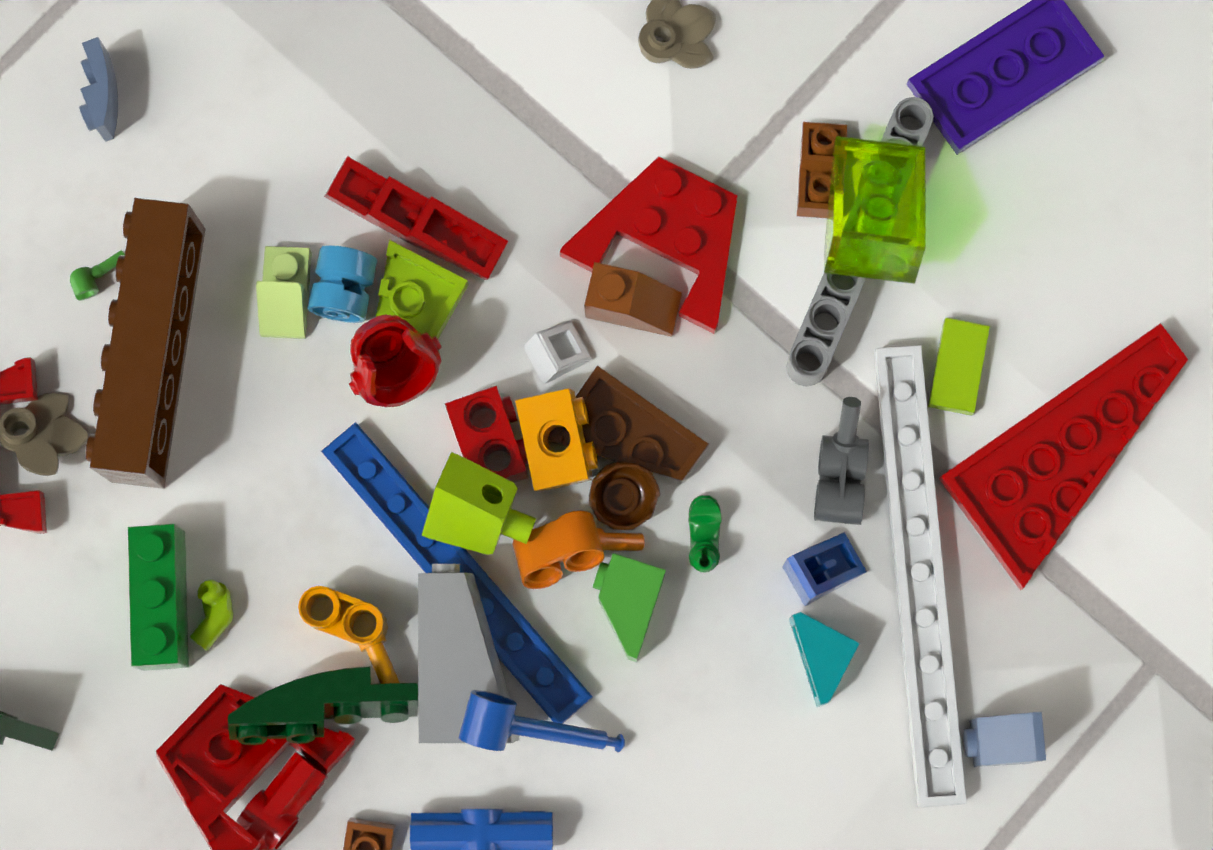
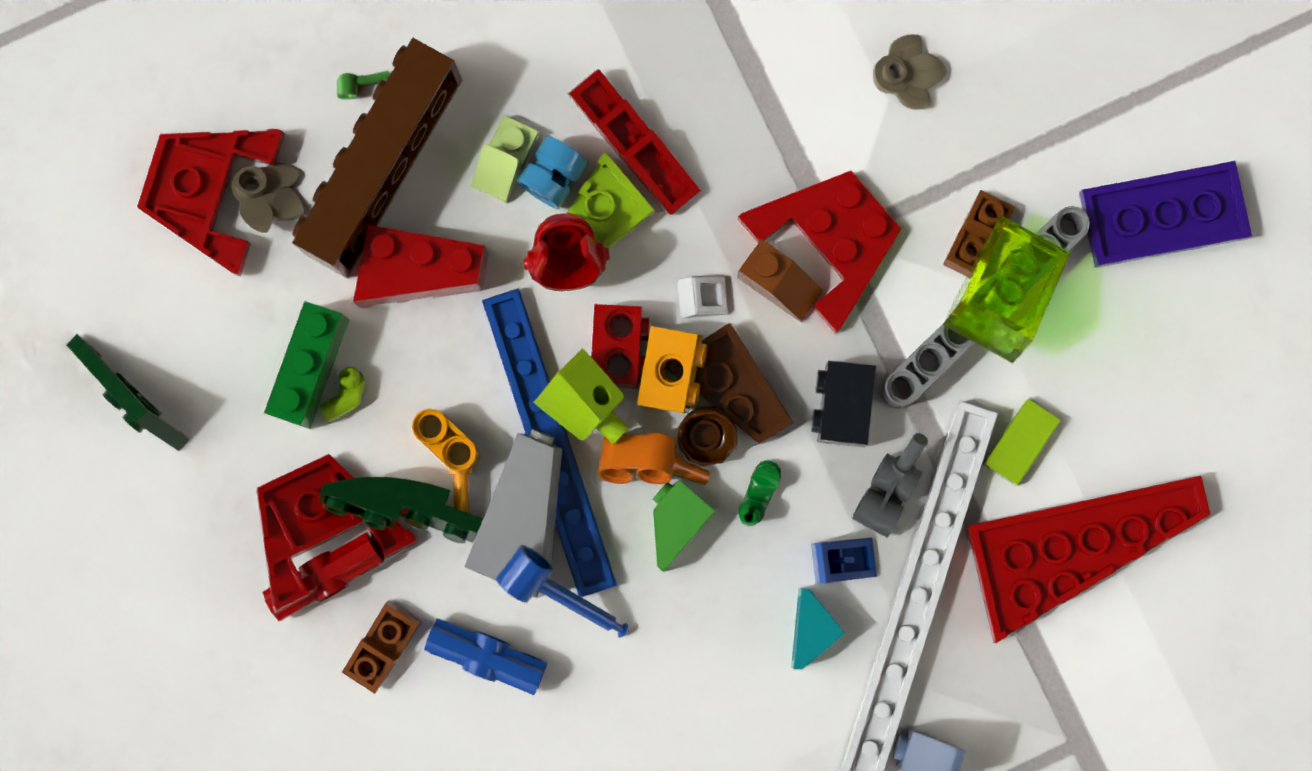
camera: 25 degrees right, 5 degrees up
none -> red wedge [353,225,489,308]
none -> black brick [811,361,876,448]

